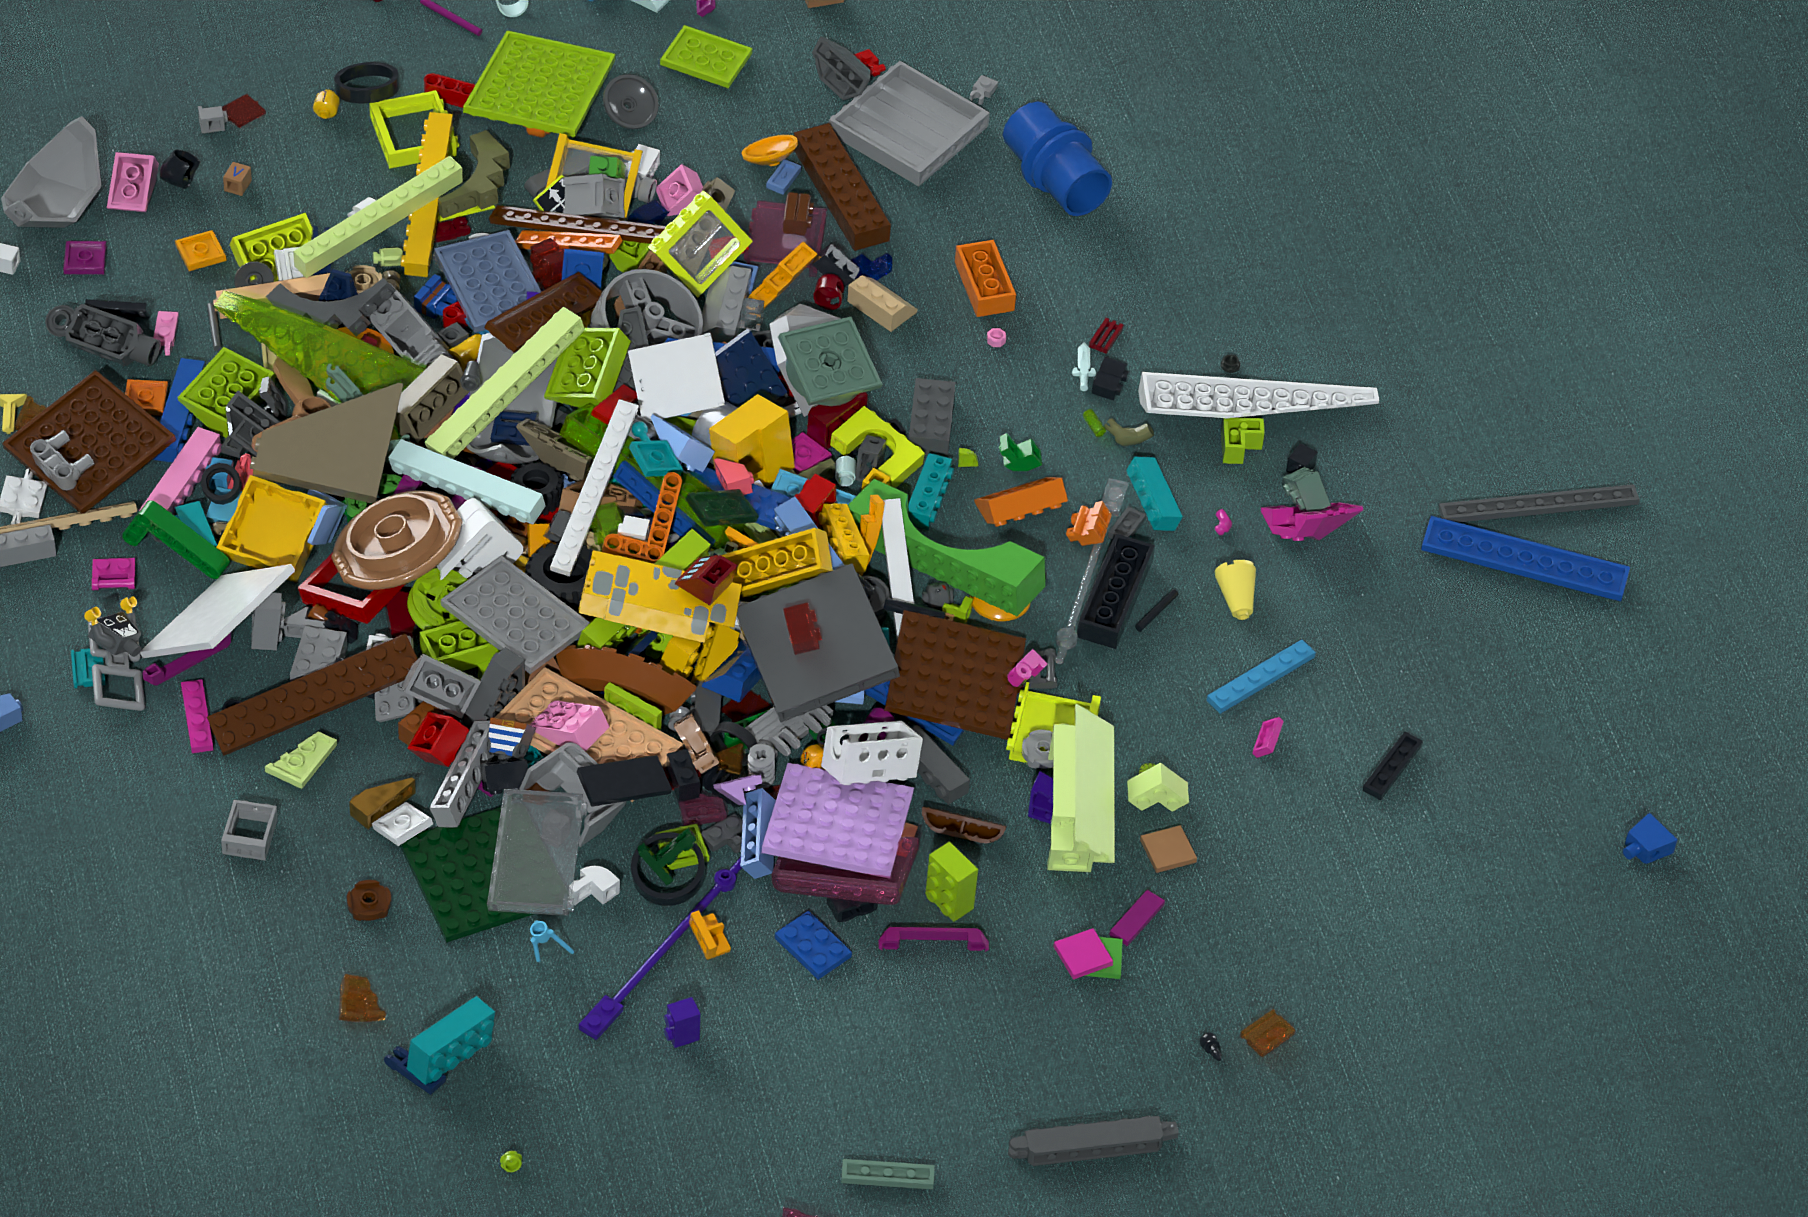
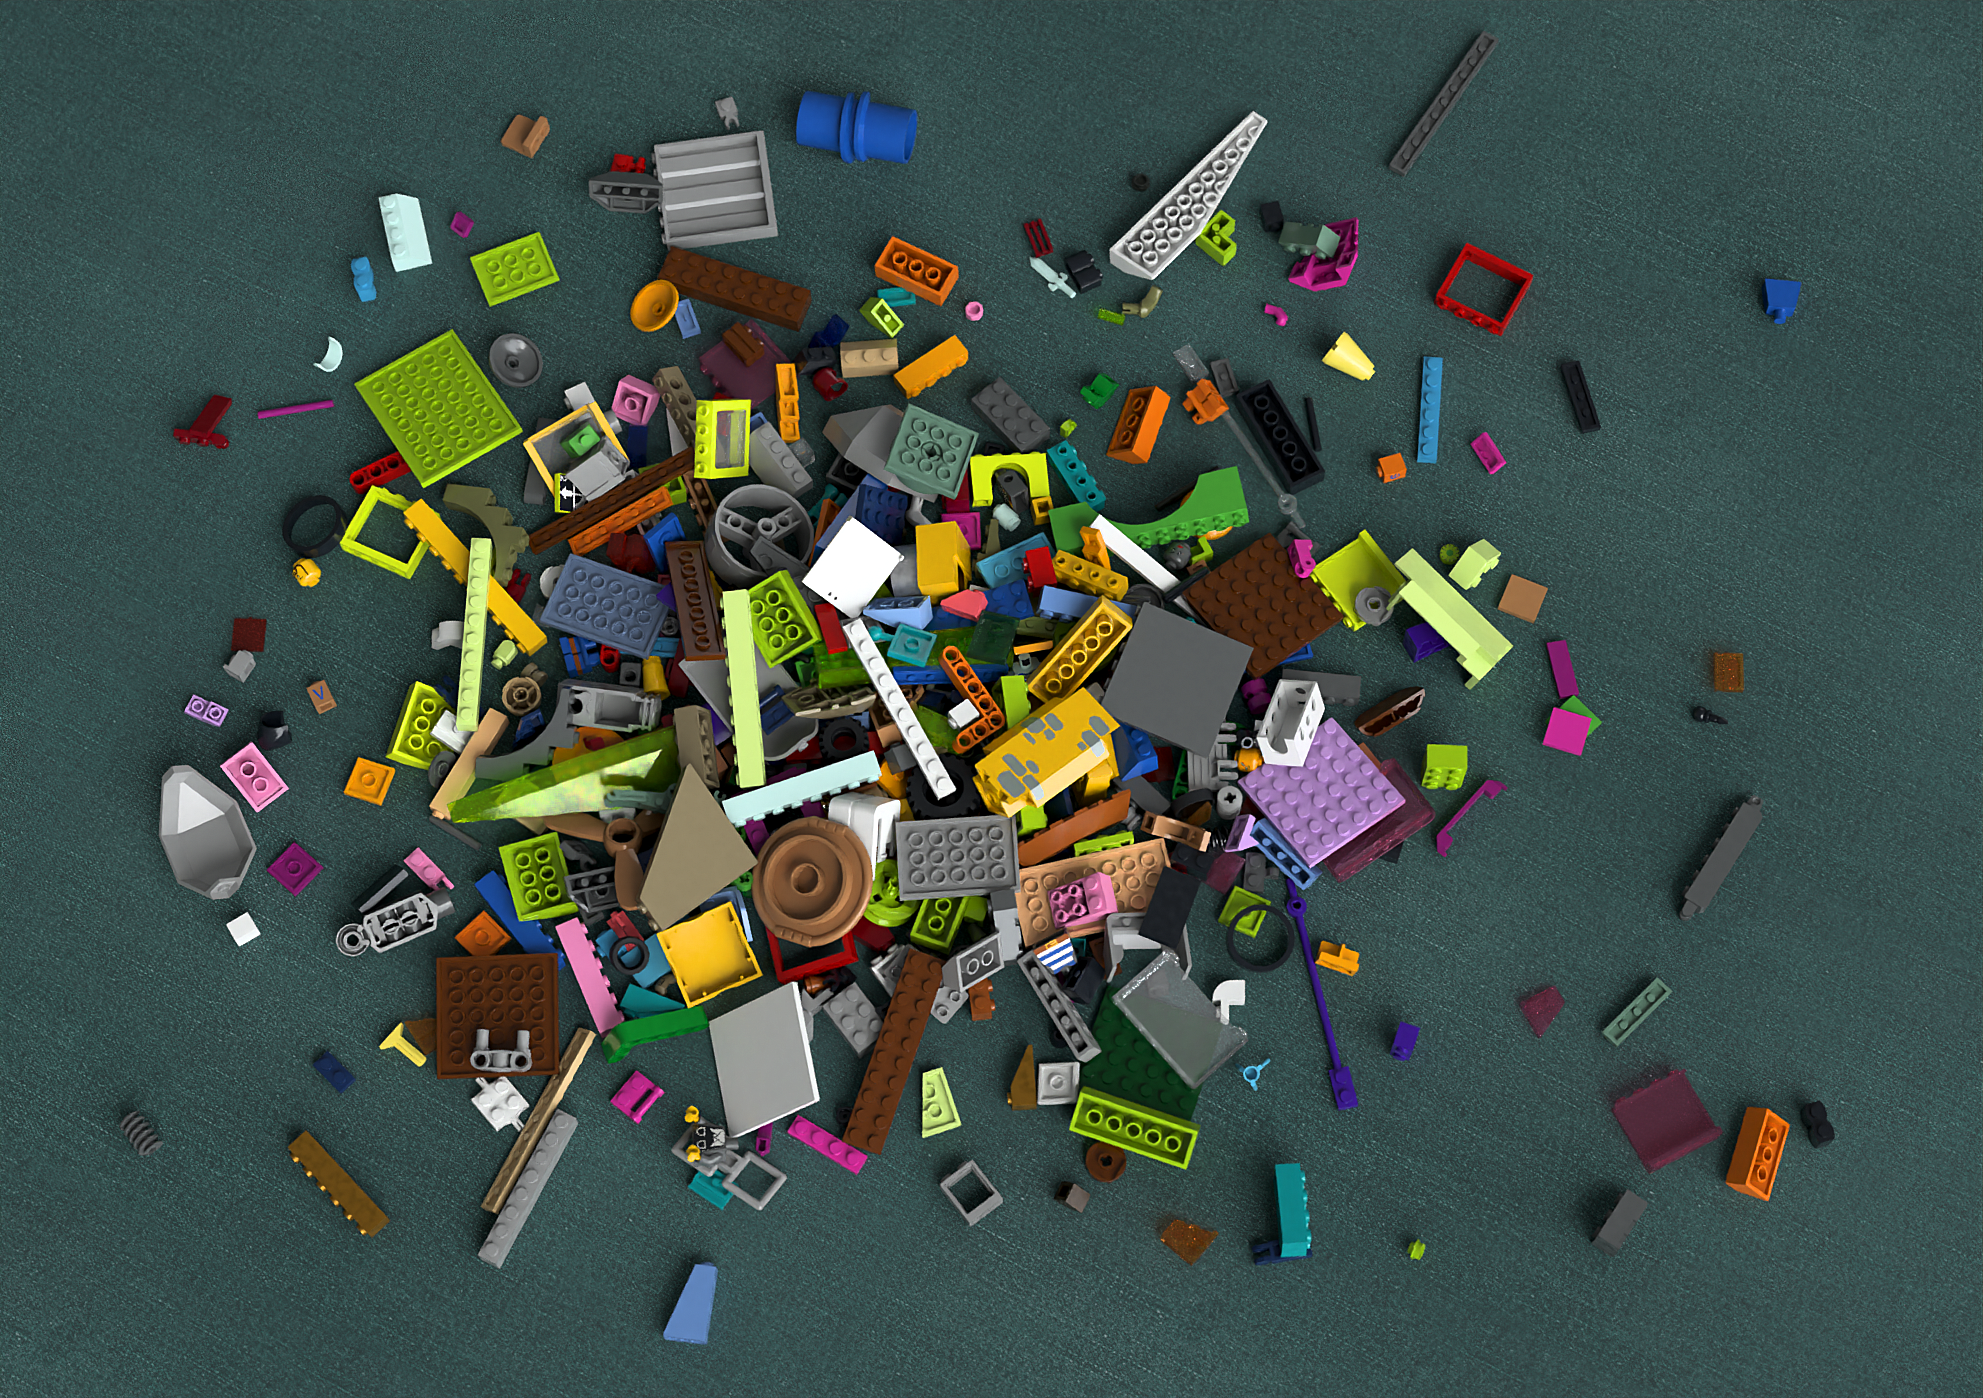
camera: 40 degrees left, 20 degrees up
red brick [407,712,469,767] -> none
dark grey cone [460,361,480,391] -> none
dark green bracket [637,827,696,886] -> none
dark red slope [675,555,738,606] -> none
blue plate [775,911,852,980] -> none
clear red brick [783,602,822,655] -> none
teal brick [1126,457,1183,531] -> none
blue plate [1421,516,1630,601] -> none
none -> lavender slope [184,694,229,727]
none -> lime slope [859,297,904,338]
none -> teal tile [877,287,916,307]
none -> light orange brick [893,335,968,400]
none -> dark brown brick [1053,1181,1091,1213]
none -> lime brick [1069,1086,1201,1169]
none -> orange brick [1375,453,1407,483]
none -> red window [1434,243,1534,336]
none -> clear pink wing [1519,985,1565,1039]

